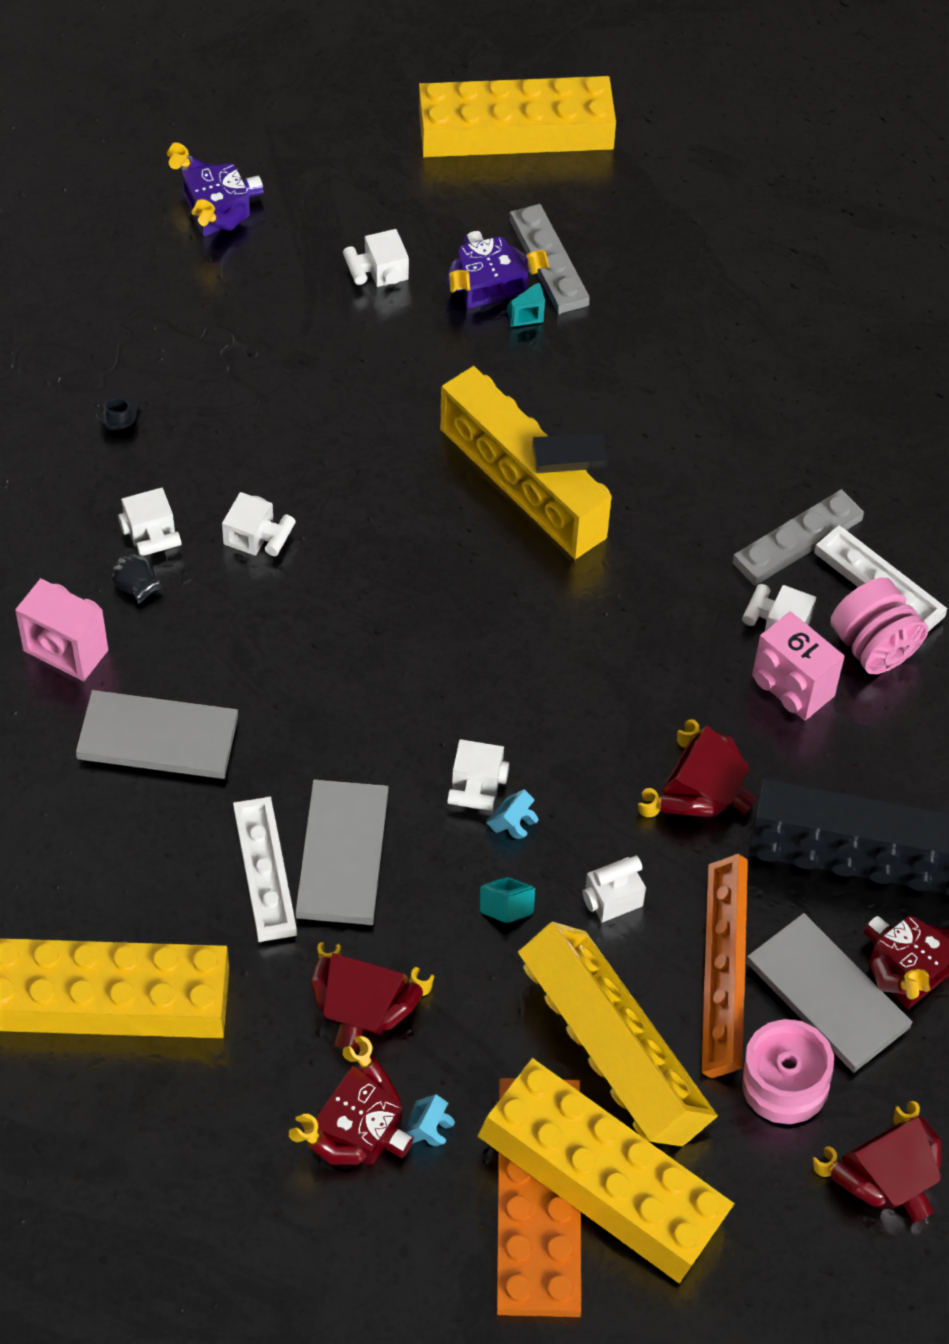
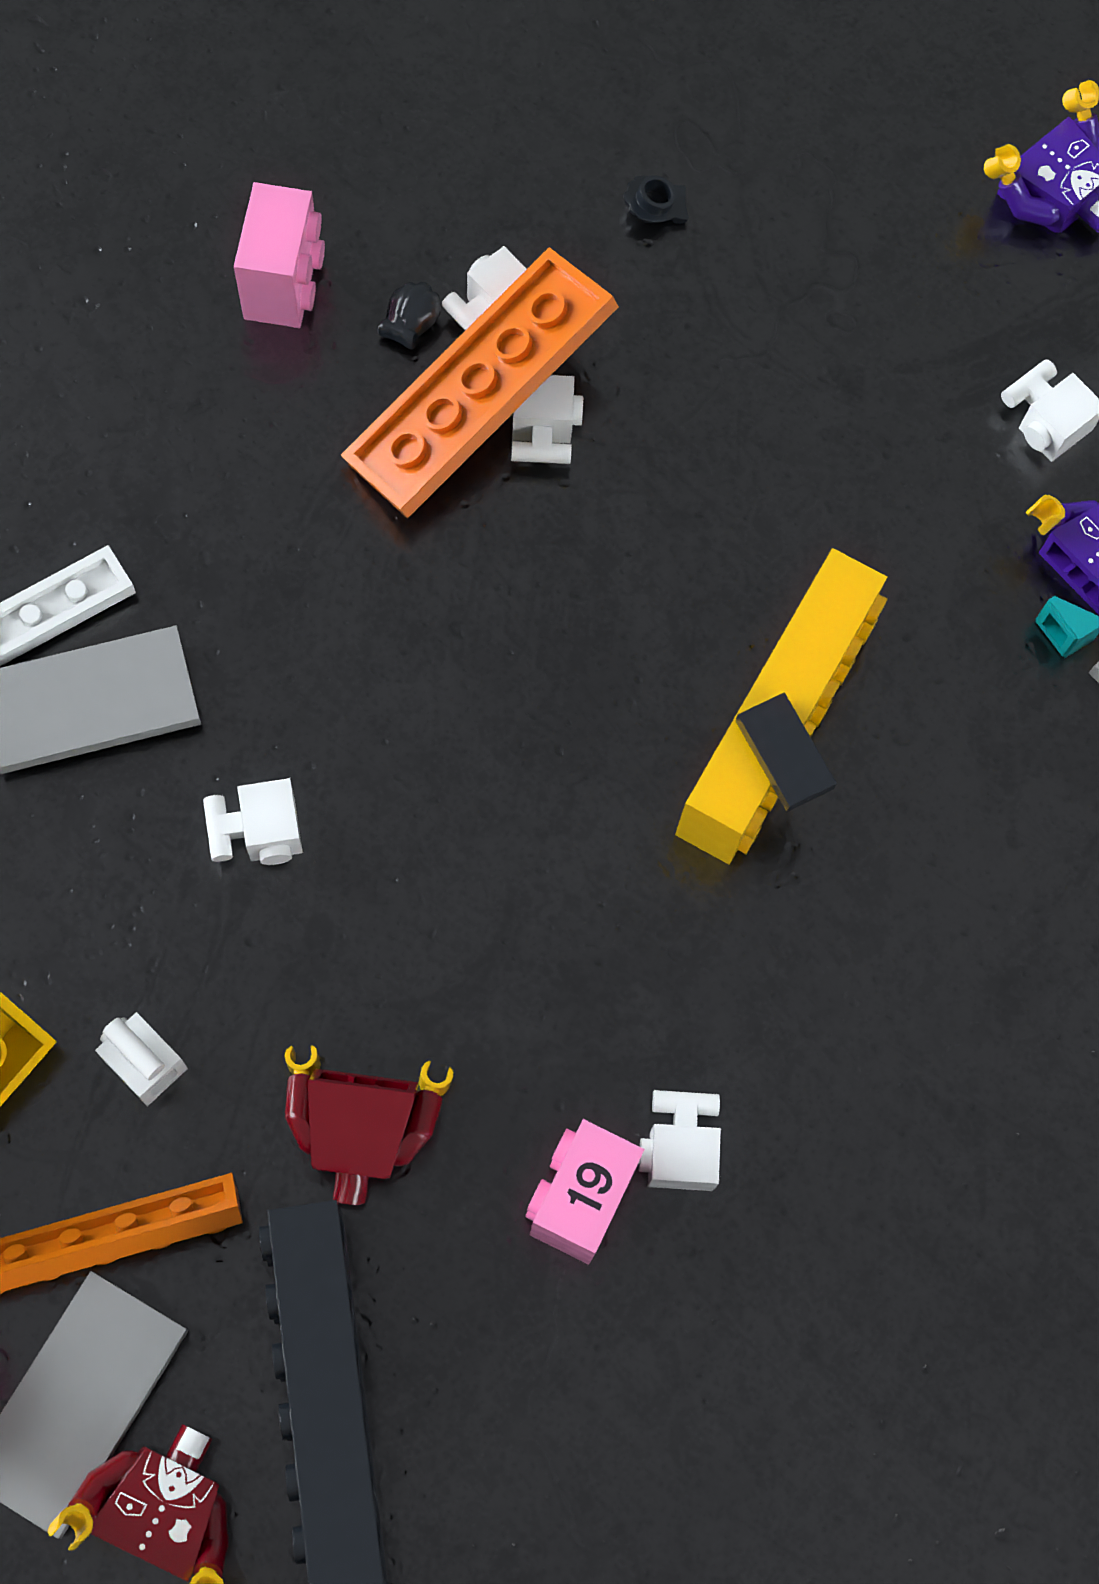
camera: 65 degrees right, 15 degrees up
light grey tile [76,690,238,779] -> none
teal slope [480,877,535,923] -> none
medium azure tile [486,790,539,839] -> none
light grey plate [732,489,864,586] -> none
white plate [814,525,948,632] -> none
bright pink wheel [830,577,929,674] -> none
none -> orange plate [341,247,619,518]

